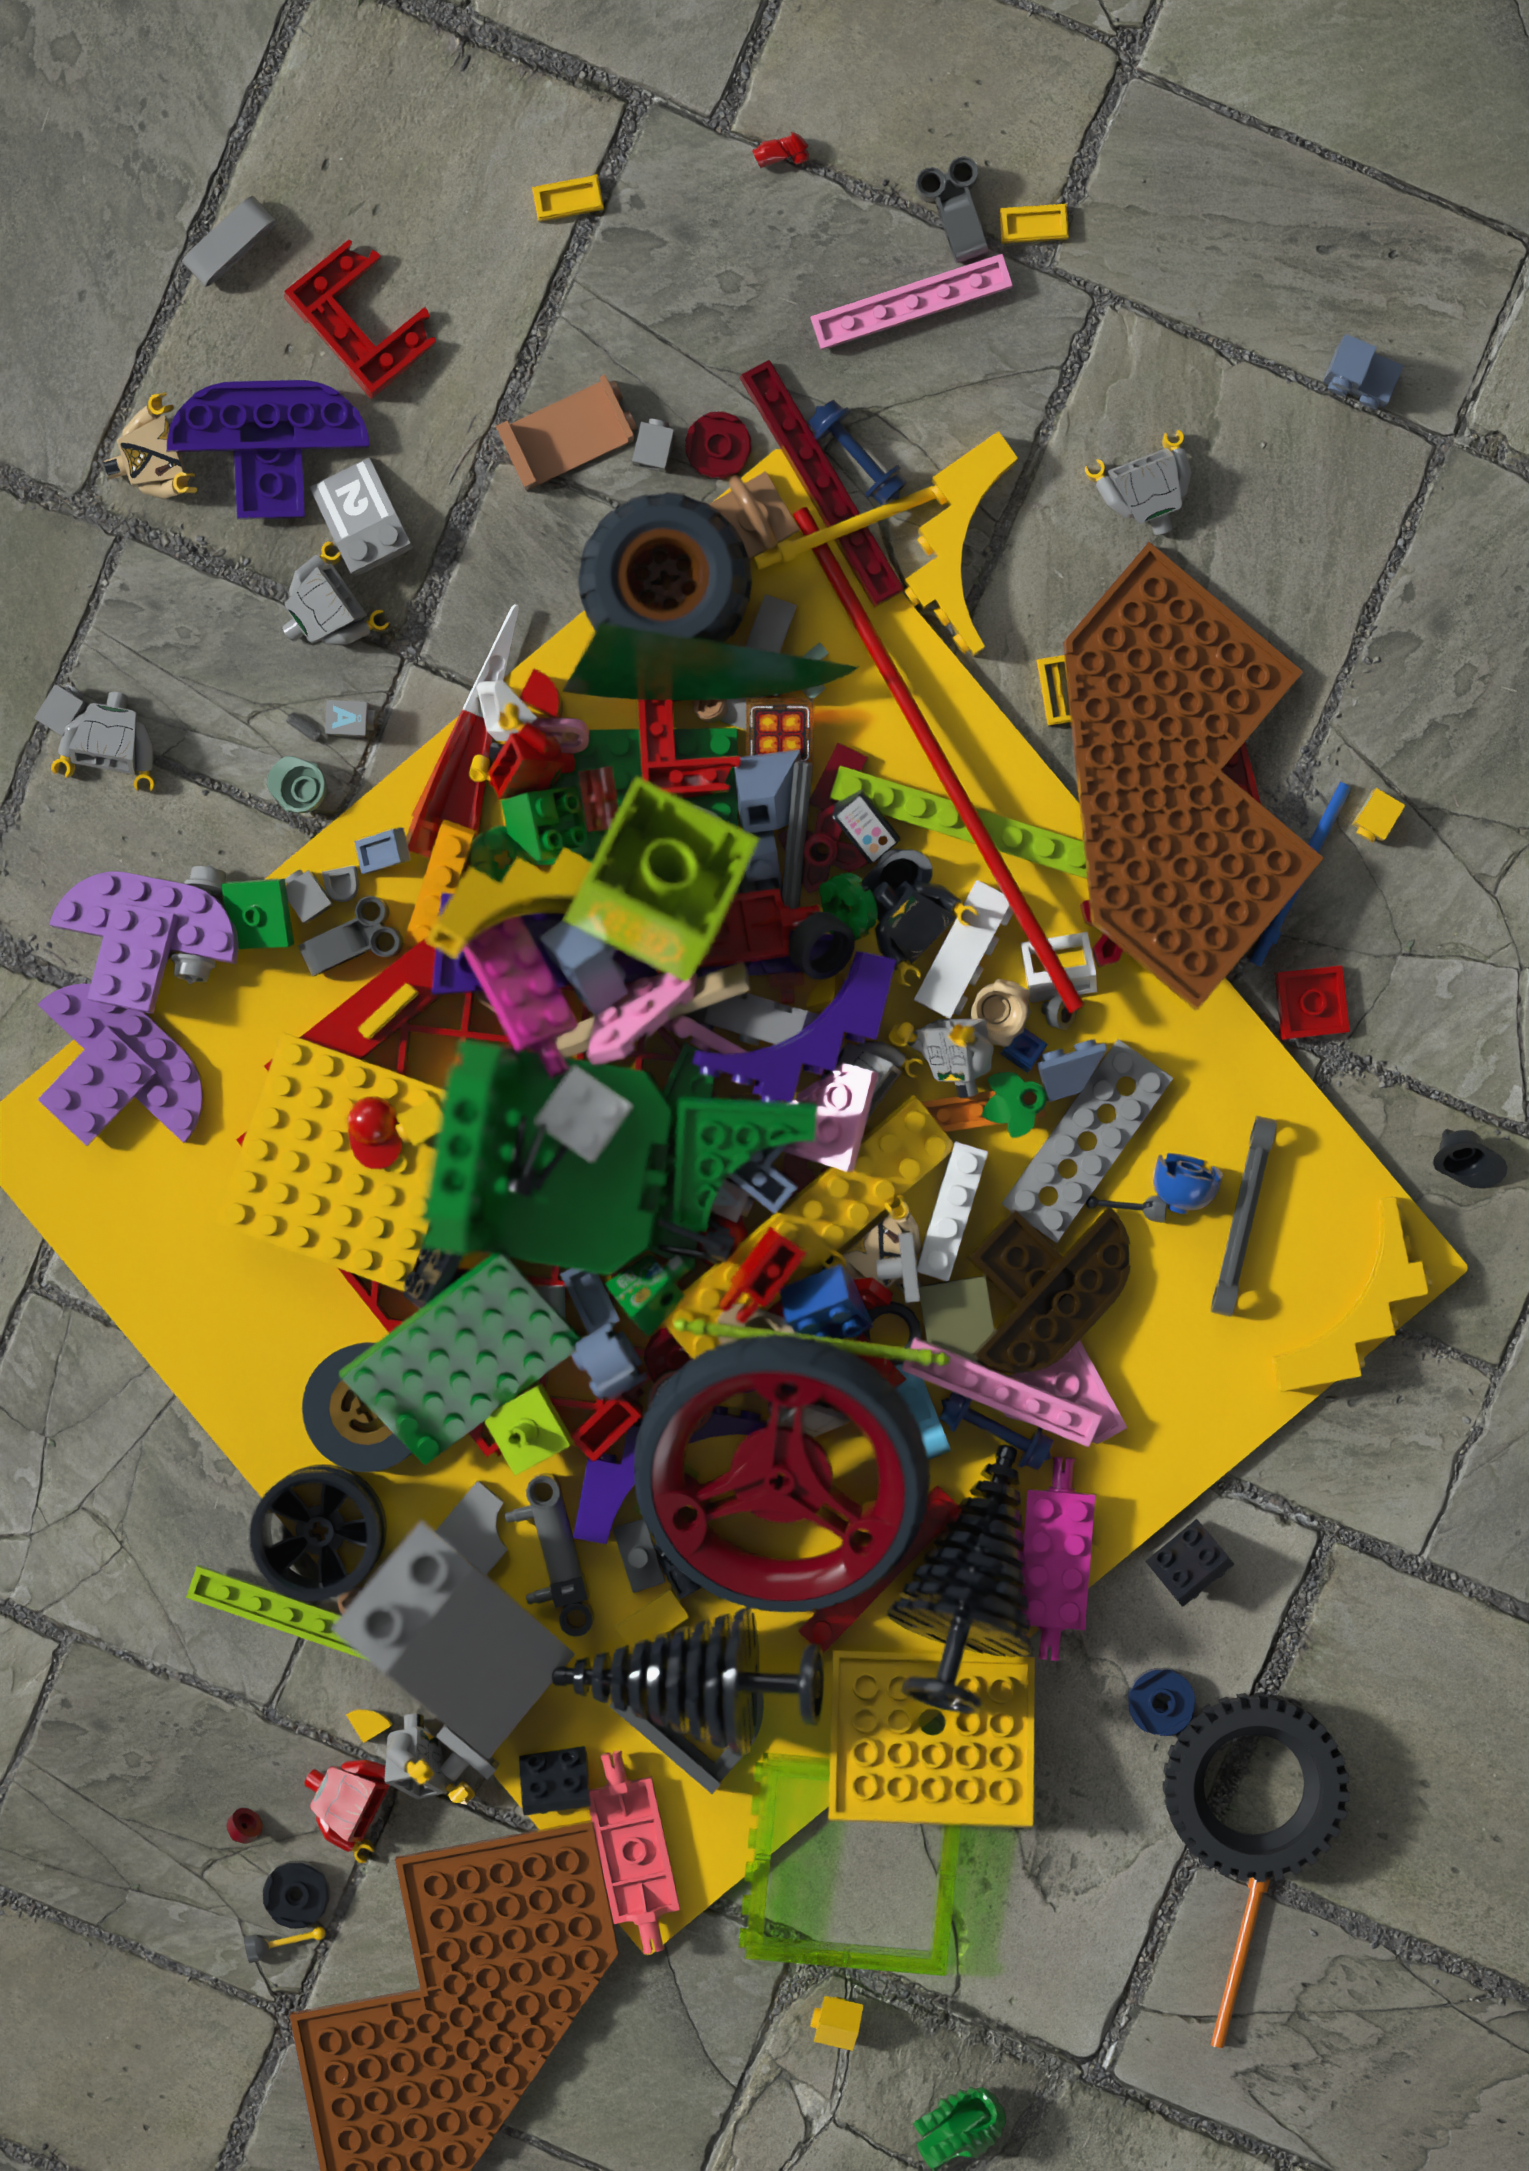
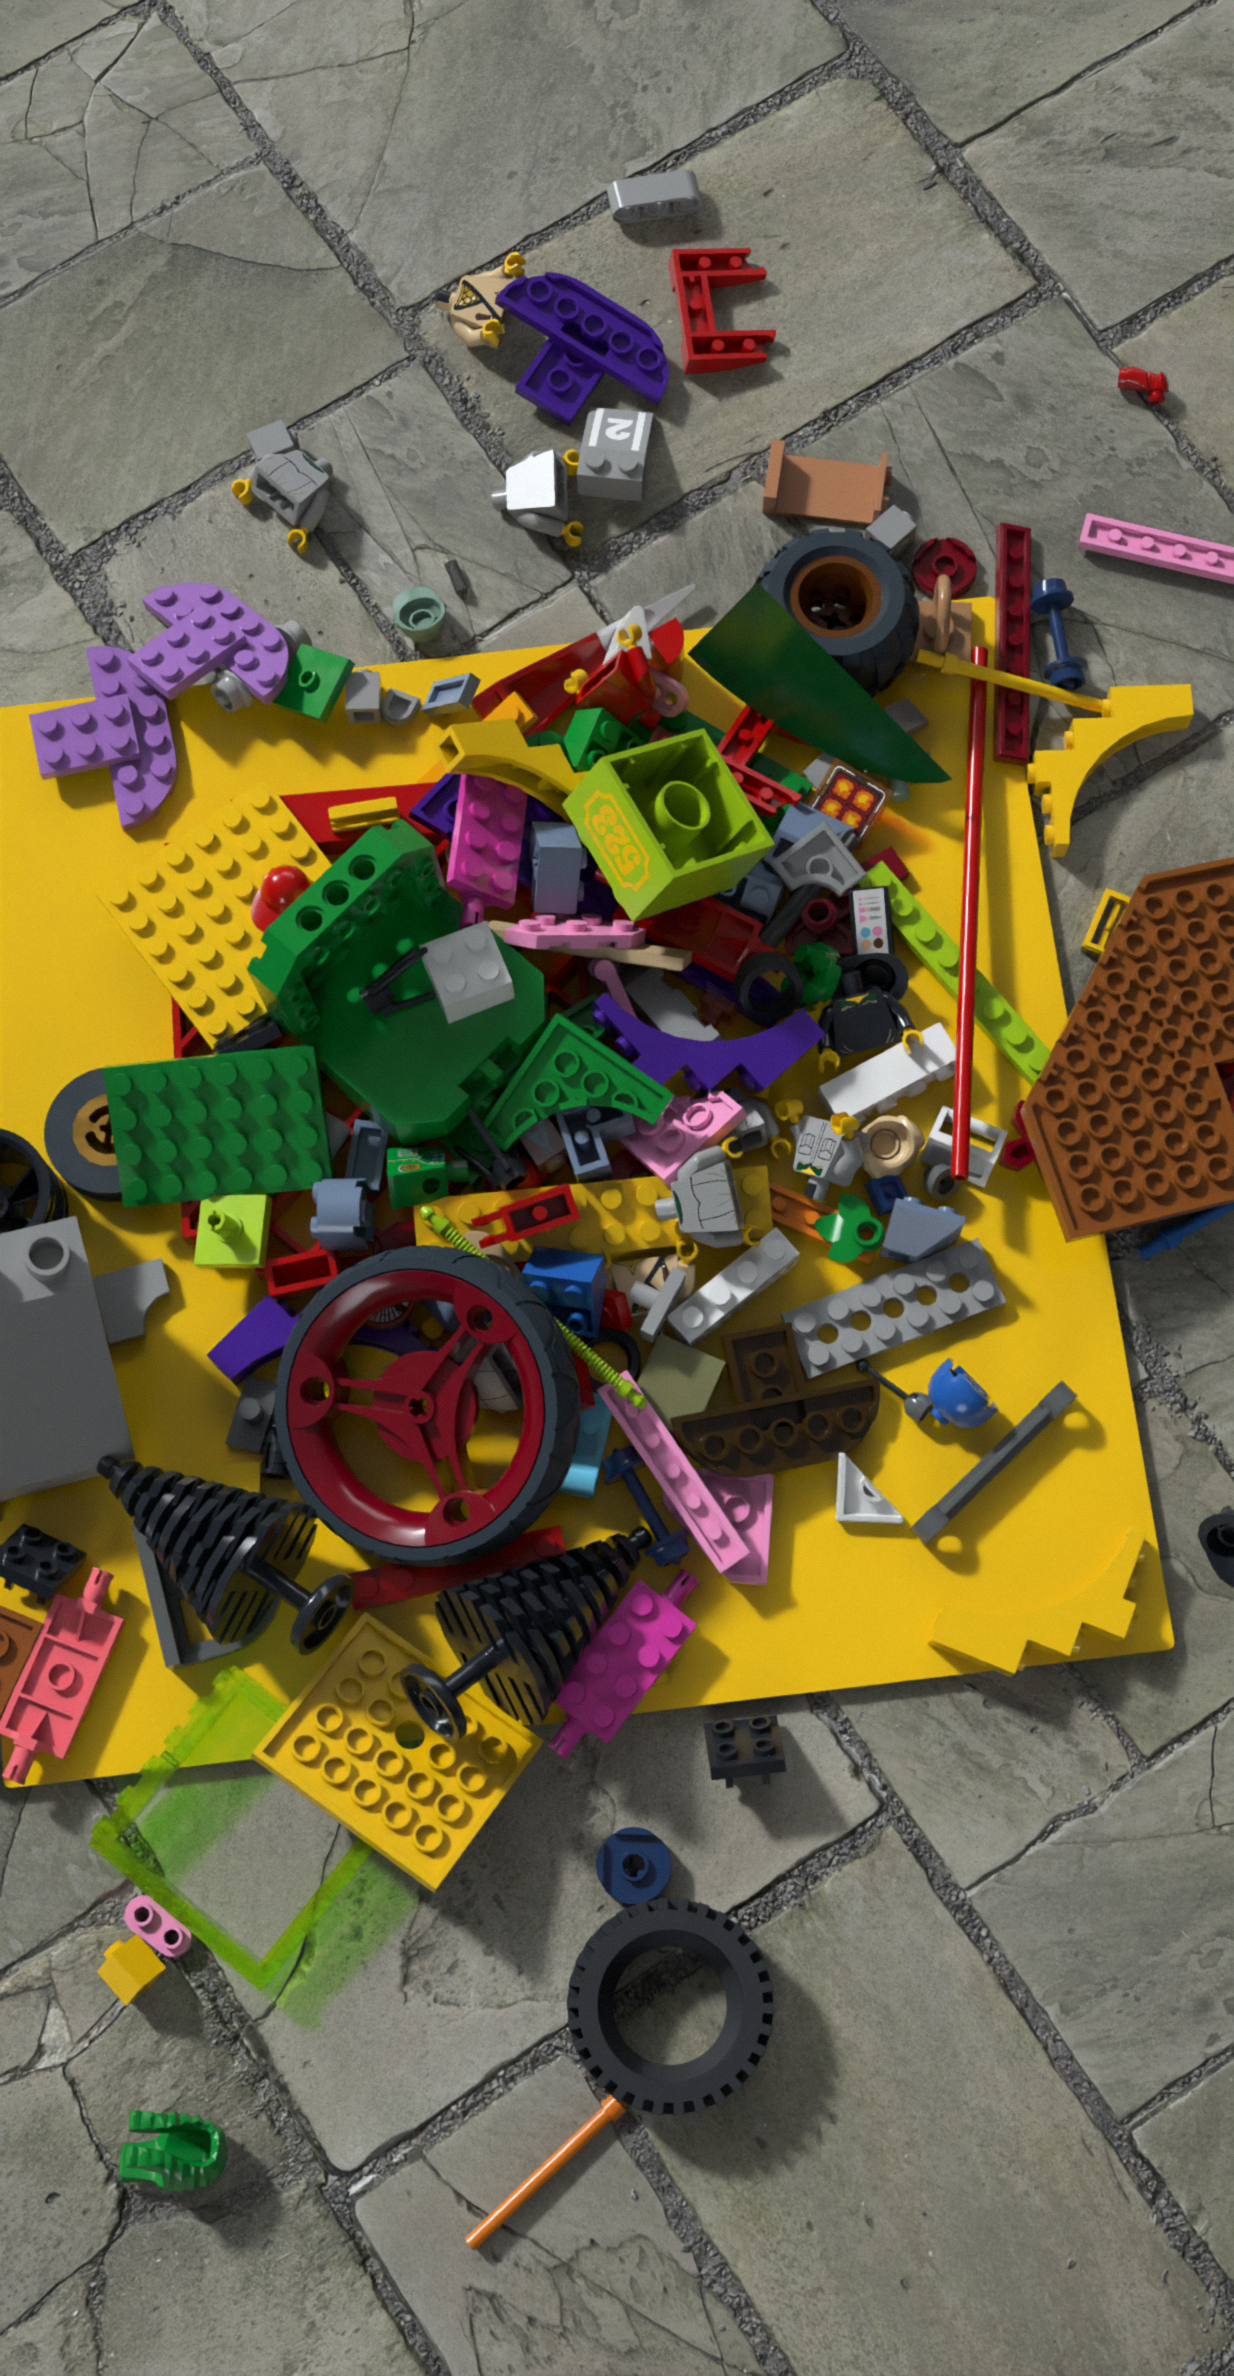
camera: 35 degrees right, 15 degrees down
dark grey piece [298,896,403,977] -> none
light grey brick [325,700,376,738] -> none
dark grey piece [505,1473,594,1637] -> none
yellow tile [532,174,604,222] -> none
medium nougat tile [693,699,727,723] -> none
red plate [1274,965,1350,1040] -> none
none -> bright pink plate [124,1895,194,1957]
none -> light grey torso [655,1137,761,1248]
none -> light grey tile [770,821,867,897]
none -> white tile [835,1453,904,1524]

